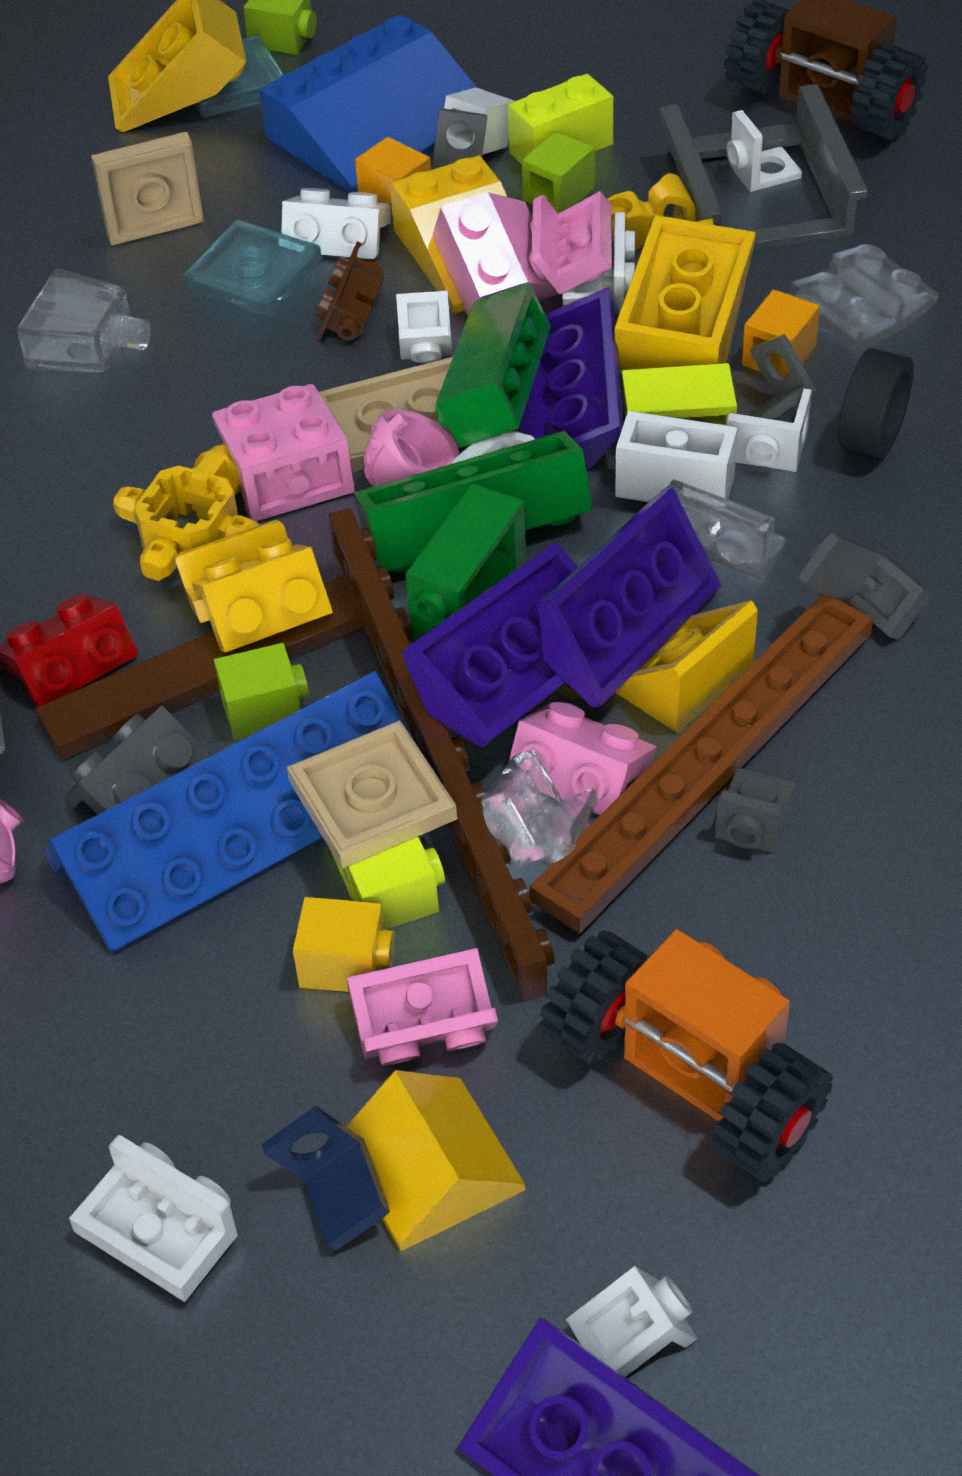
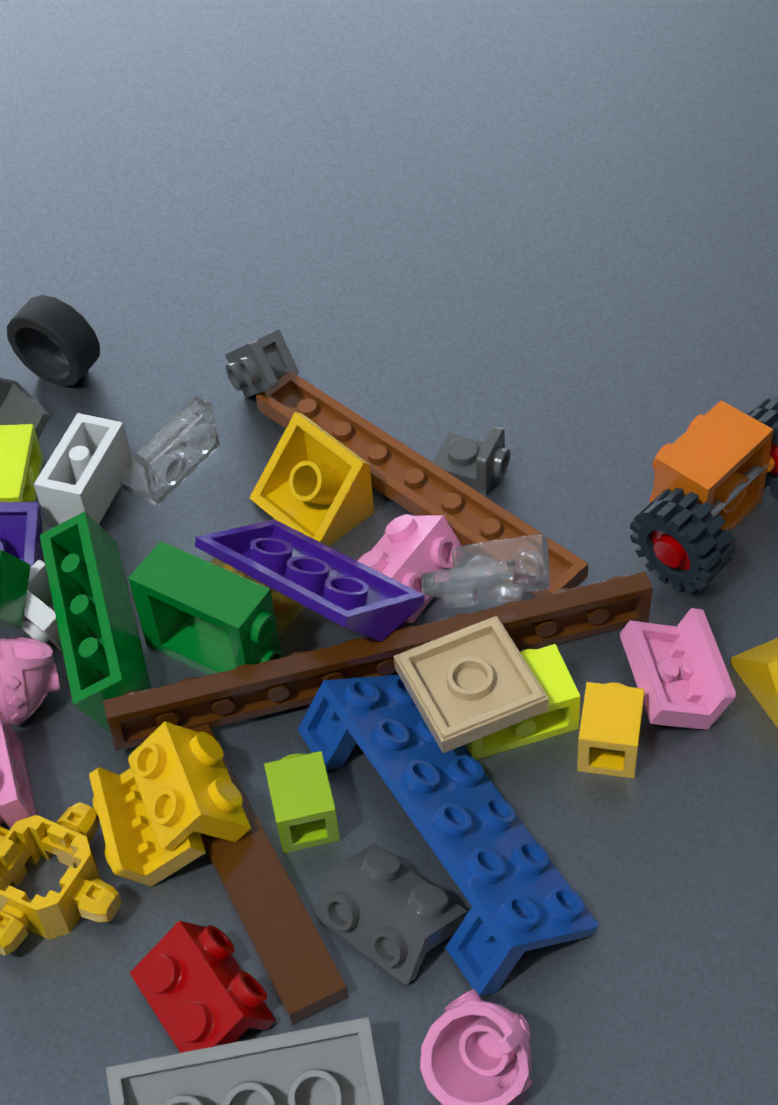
camera: 85 degrees left, 0 degrees up
dark purple slope [538,486,722,708] -> none
white bracket [726,389,812,472] -> none

